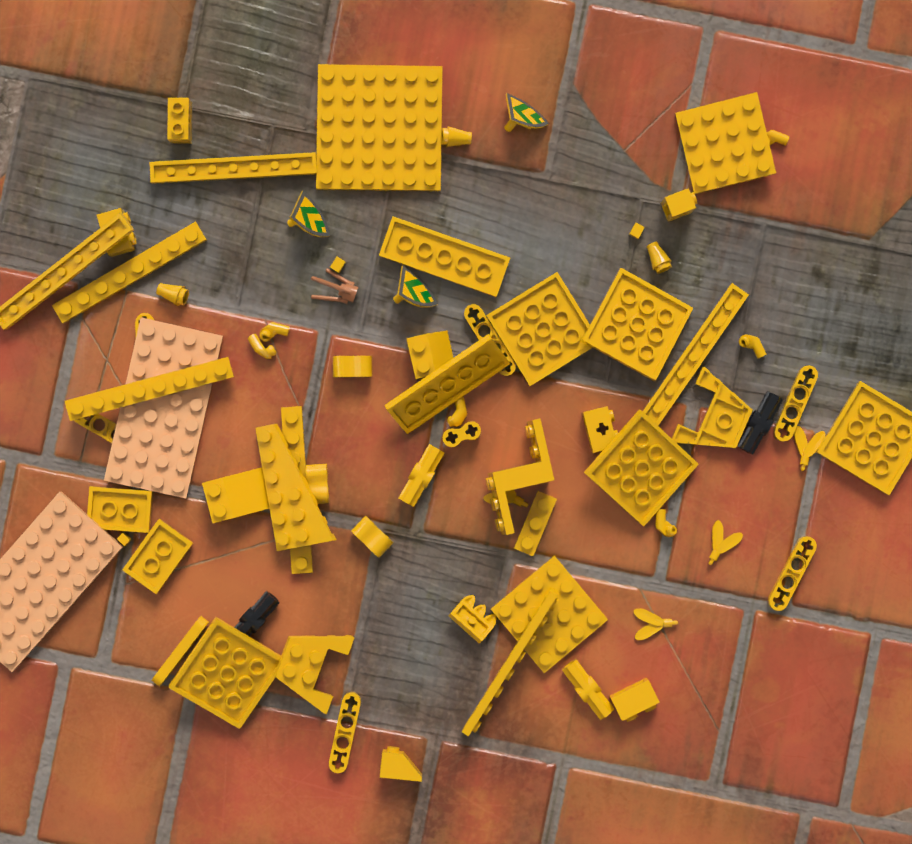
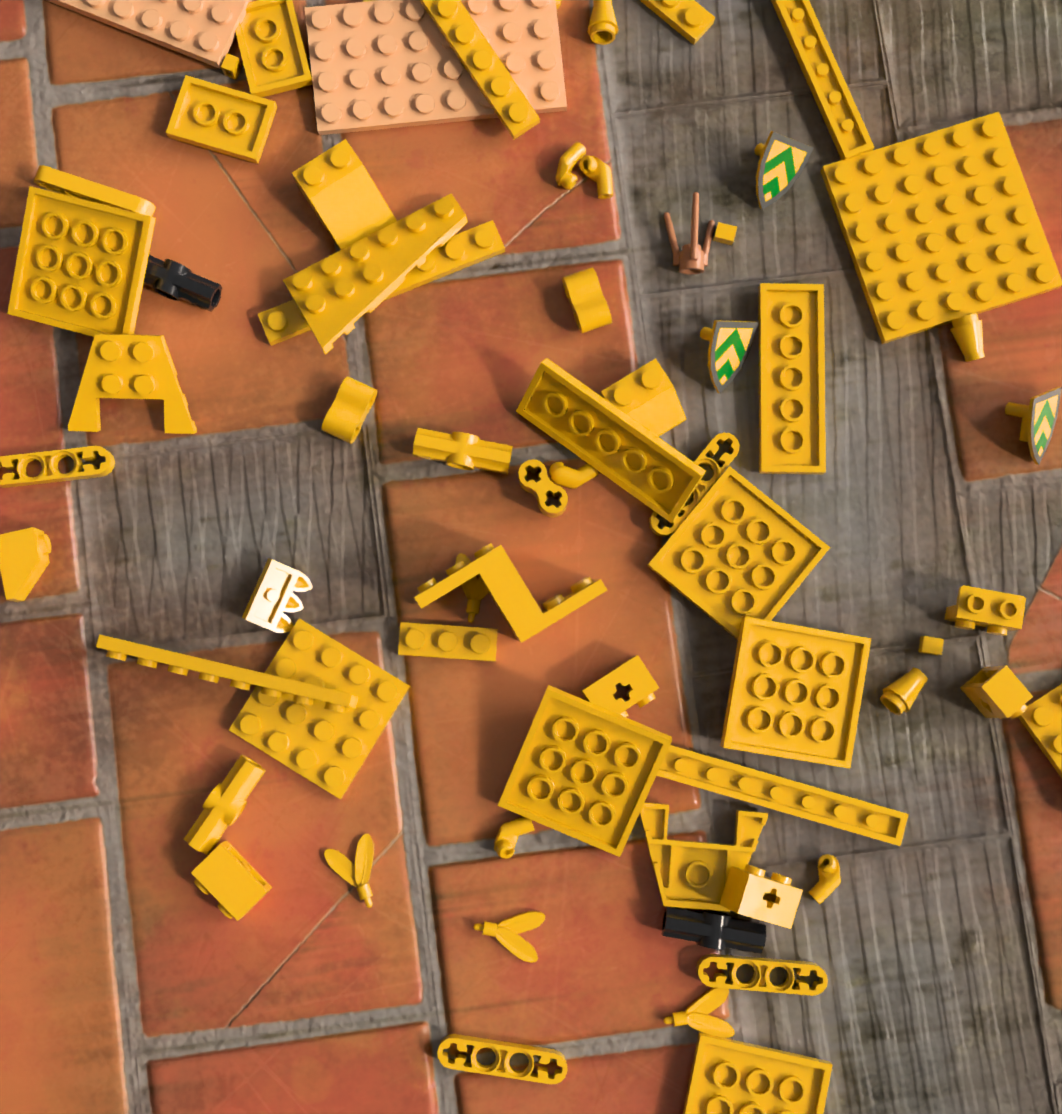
camera: 65 degrees right, 5 degrees down
yellow axle [306,464,329,504] -> none
none -> yellow brick [719,864,803,929]
none -> yellow bracket [944,585,1026,636]

